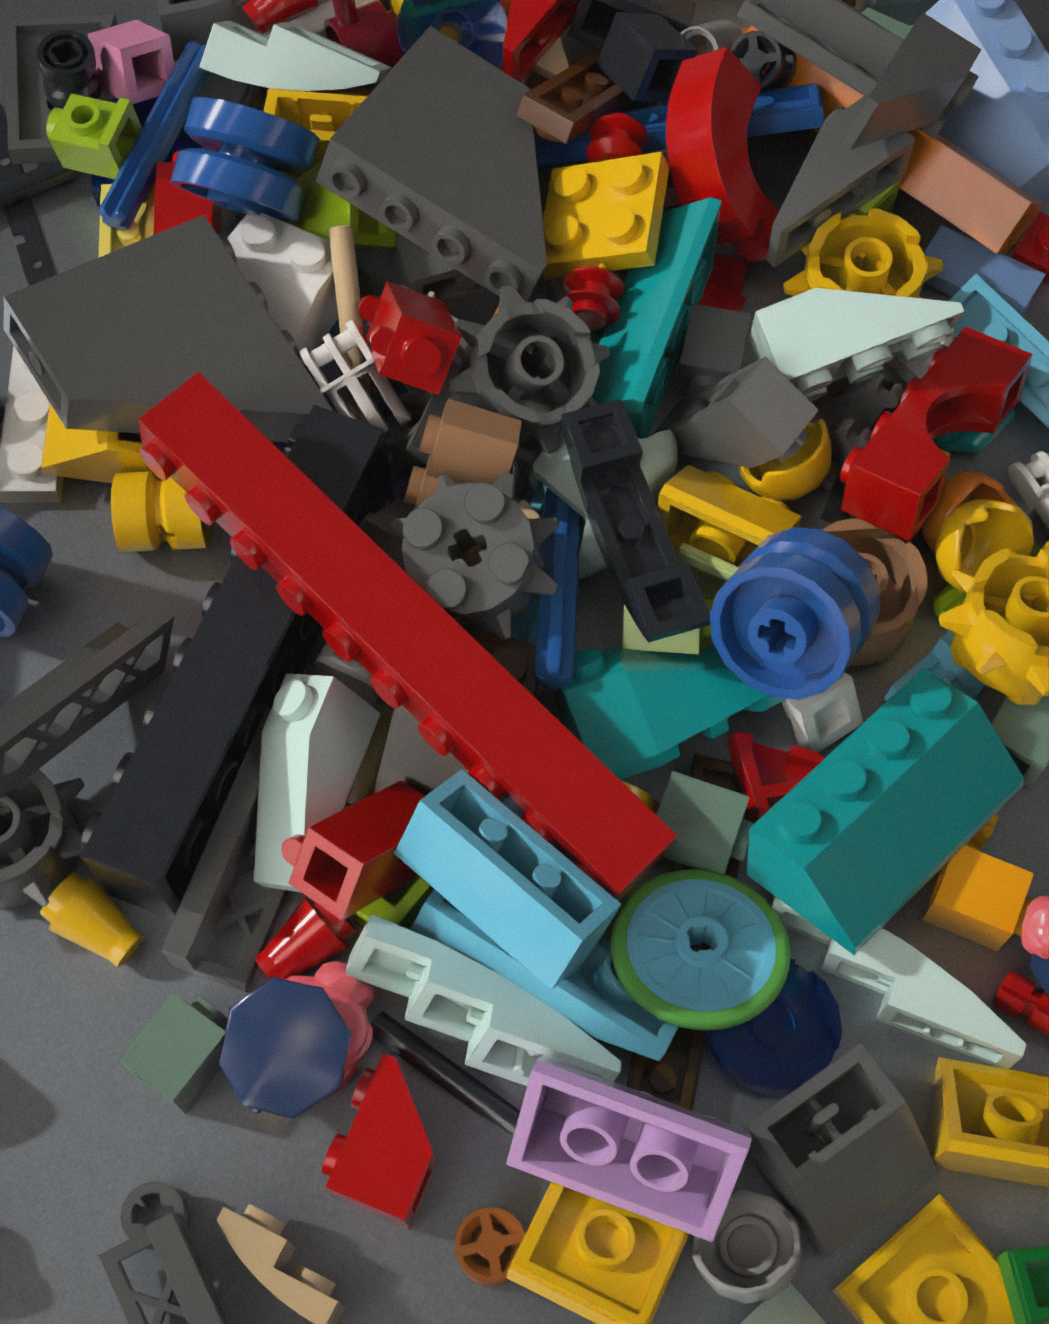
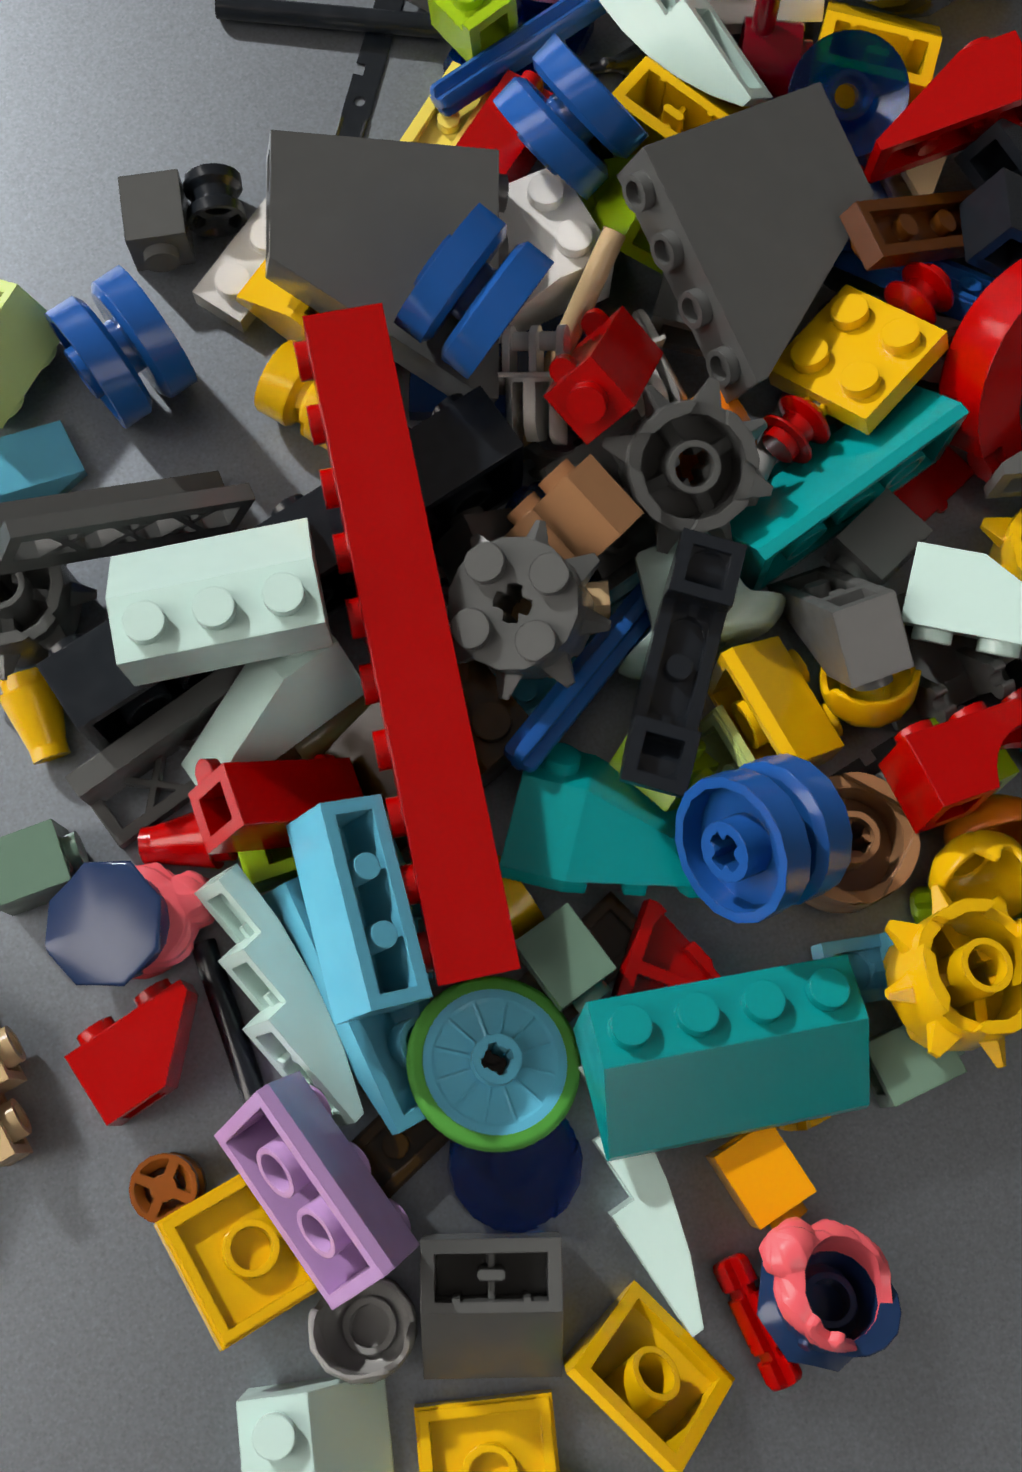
camera: 30 degrees right, 10 degrees up
white tile [782,672,863,753] -> none
none -> light aqua slope [105,518,333,686]
none -> blue wheel [394,202,554,380]

